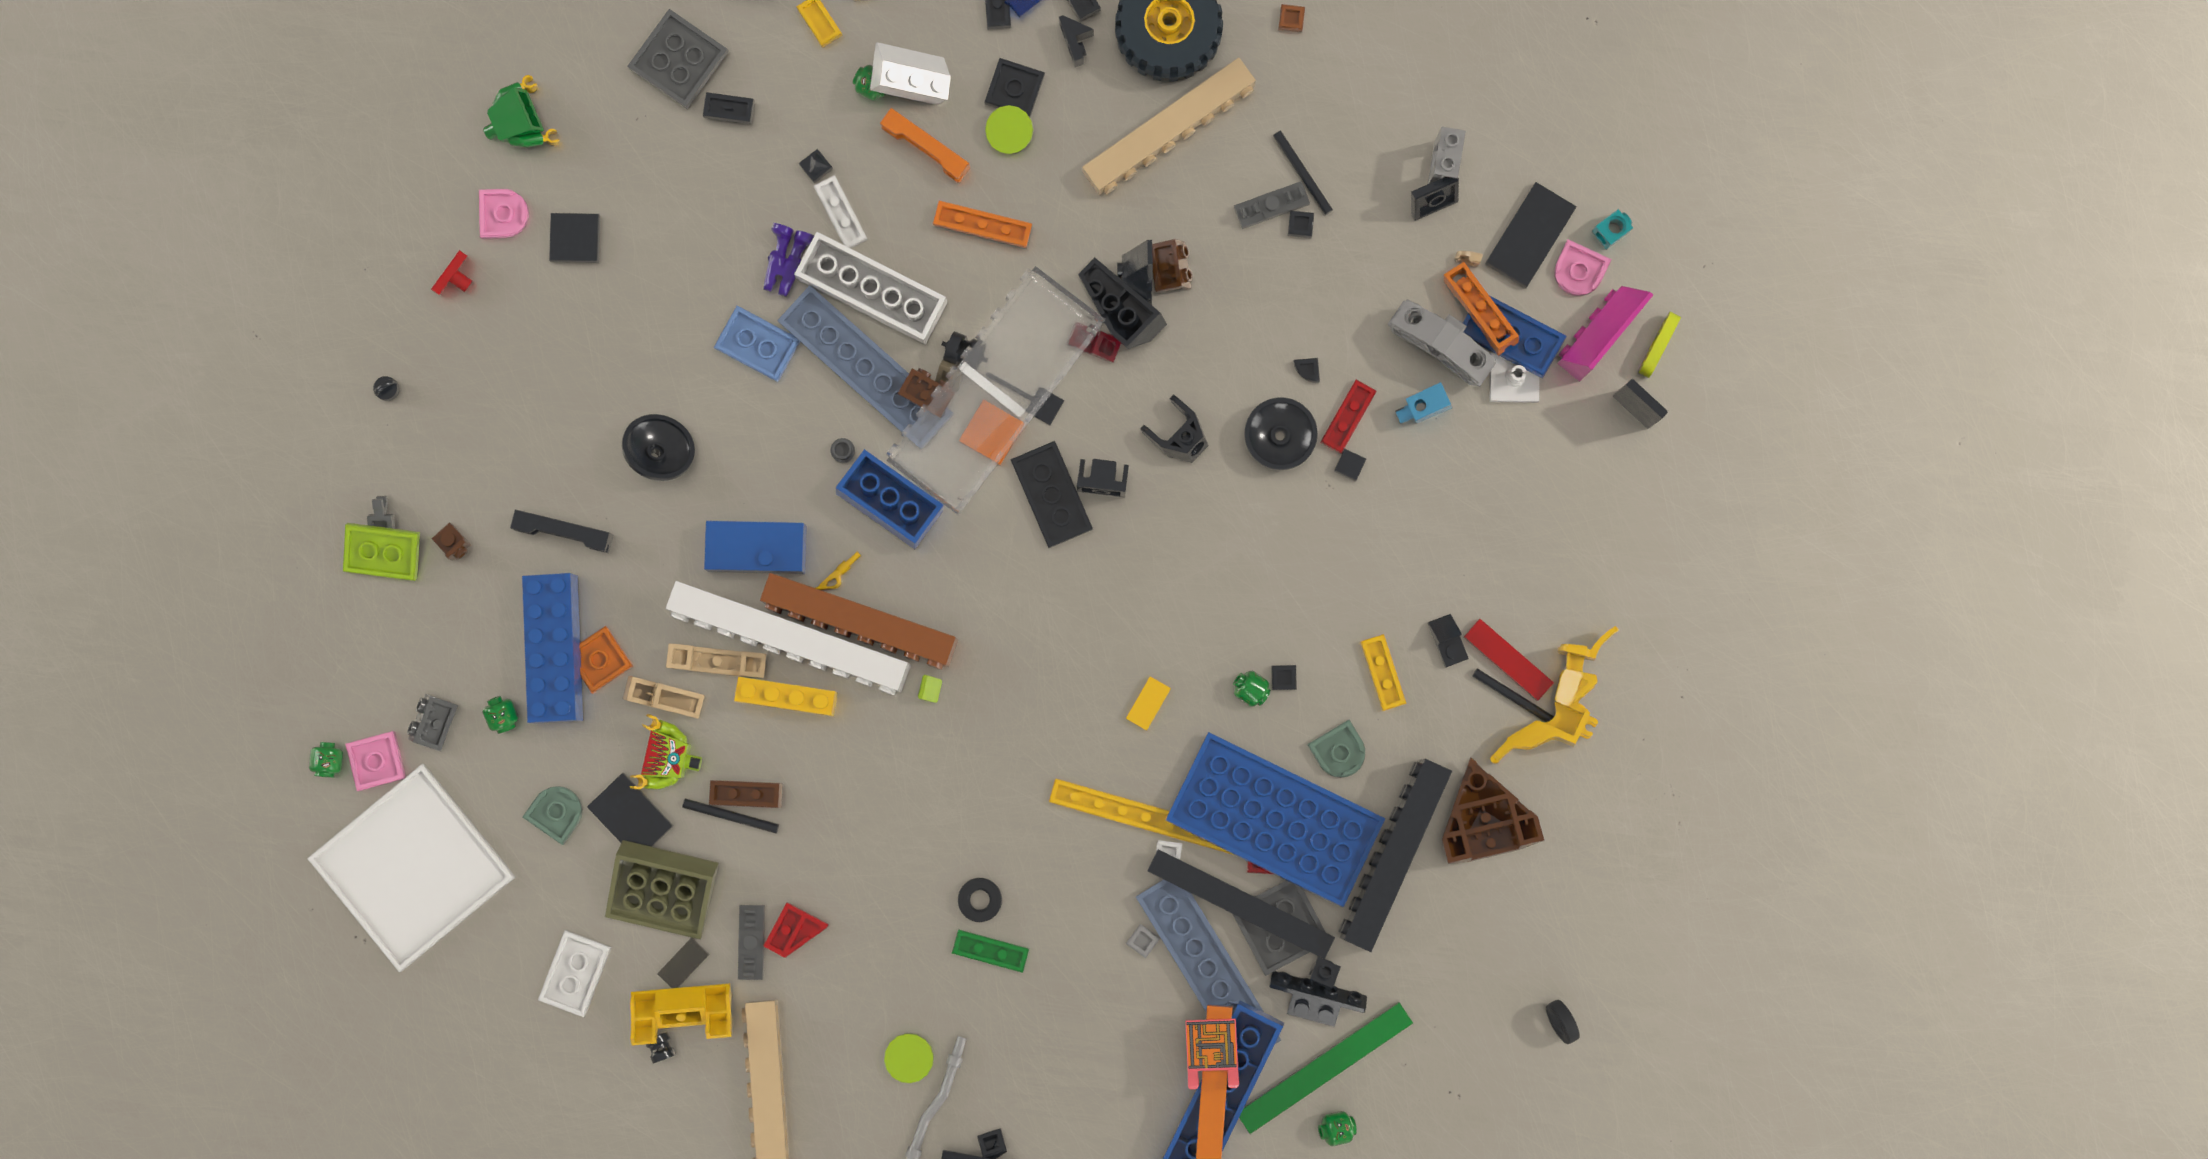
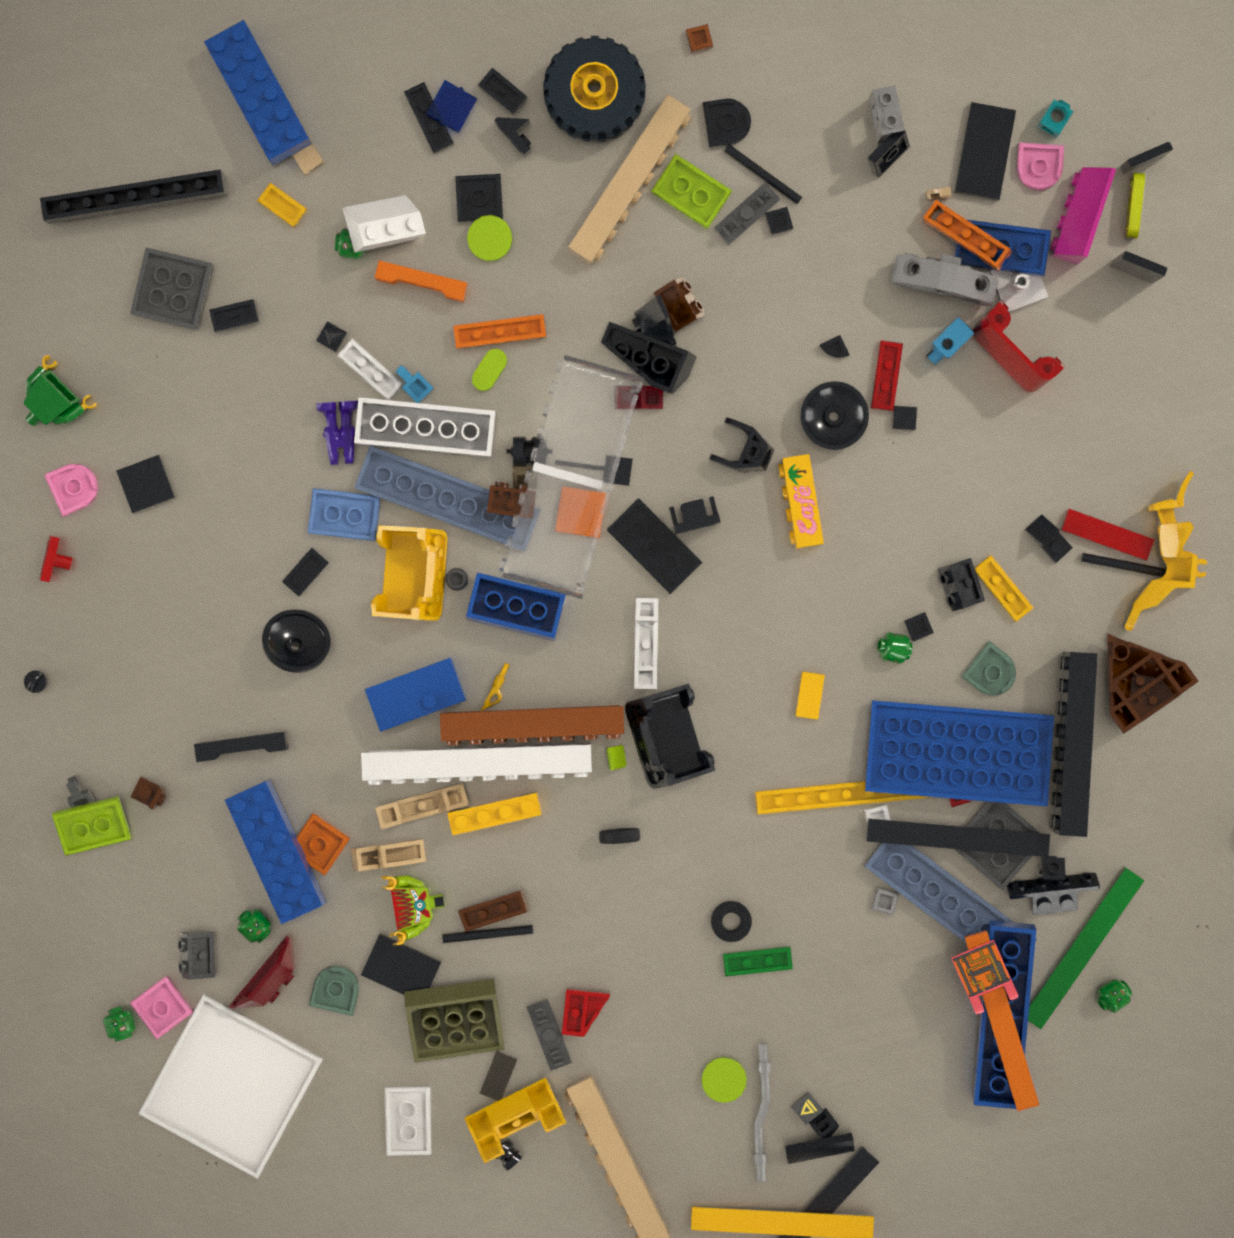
camera: 20 degrees left, 5 degrees up
none -> dark red wedge [229,934,296,1009]
none -> black tile [282,548,329,597]
none -> yellow windscreen [371,525,448,621]
none -> dark azure plate [396,365,434,403]
none -> lime tile [472,349,507,391]
none -> black tyre [599,828,640,844]
none -> black windscreen [625,684,716,789]
none -> white slope [634,598,659,689]
none -> lime tile [651,153,732,230]
none -> black tile [702,98,751,148]
none -> yellow brick [778,454,824,549]
none -> dark grey tile [791,1092,823,1125]
none -> black bracket [938,558,985,611]
none -> red windscreen [973,300,1065,392]
none -> black tile [1120,142,1173,174]

